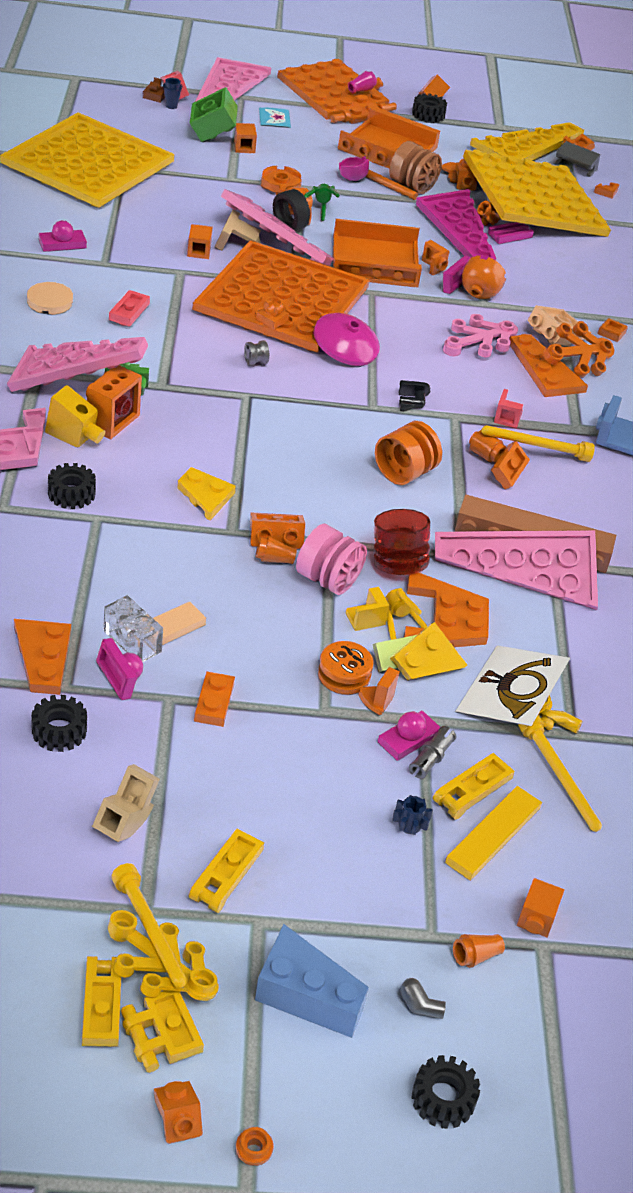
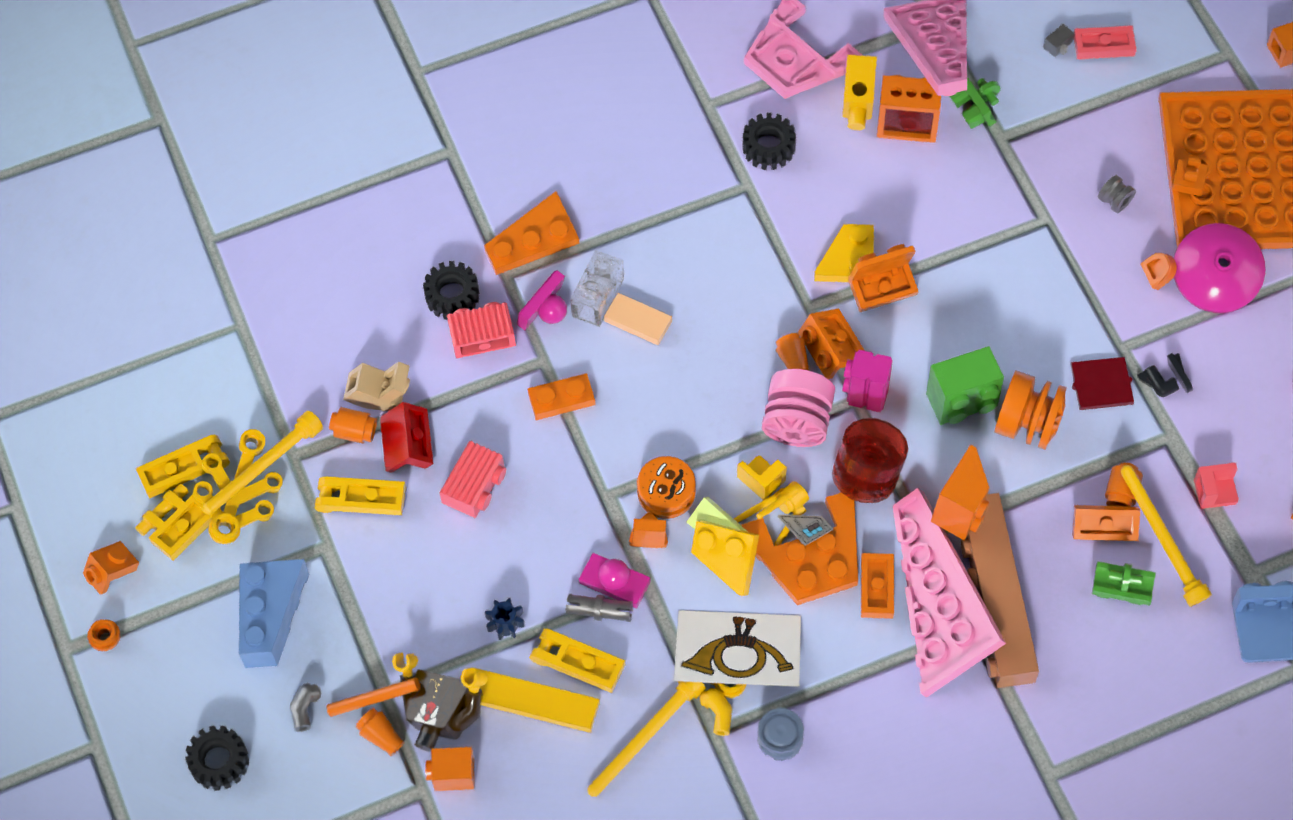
camera: 75 degrees right, 20 degrees up
none -> orange bar [327,677,421,717]
none -> orange brick [329,407,377,444]
none -> red panel [380,402,433,473]
none -> dark brown torso [392,652,488,752]
none -> coral brick [439,441,506,518]
none -> coral brick [447,302,516,359]
none -> sand blue wheel [757,708,804,761]
none -> light grey sticker [778,515,833,545]
none -> dark pink brick [842,350,893,412]
none -> orange bracket [848,244,919,313]
none -> orange plate [861,553,894,619]
none -> bright green brick [926,346,1004,425]
none -> orange slope [931,444,990,541]
none -> flat silver piece [1043,24,1074,57]
none -> dark red piece [1070,357,1134,410]
none -> bright green hips [1092,561,1156,606]
none -> orange tile [1140,253,1177,290]

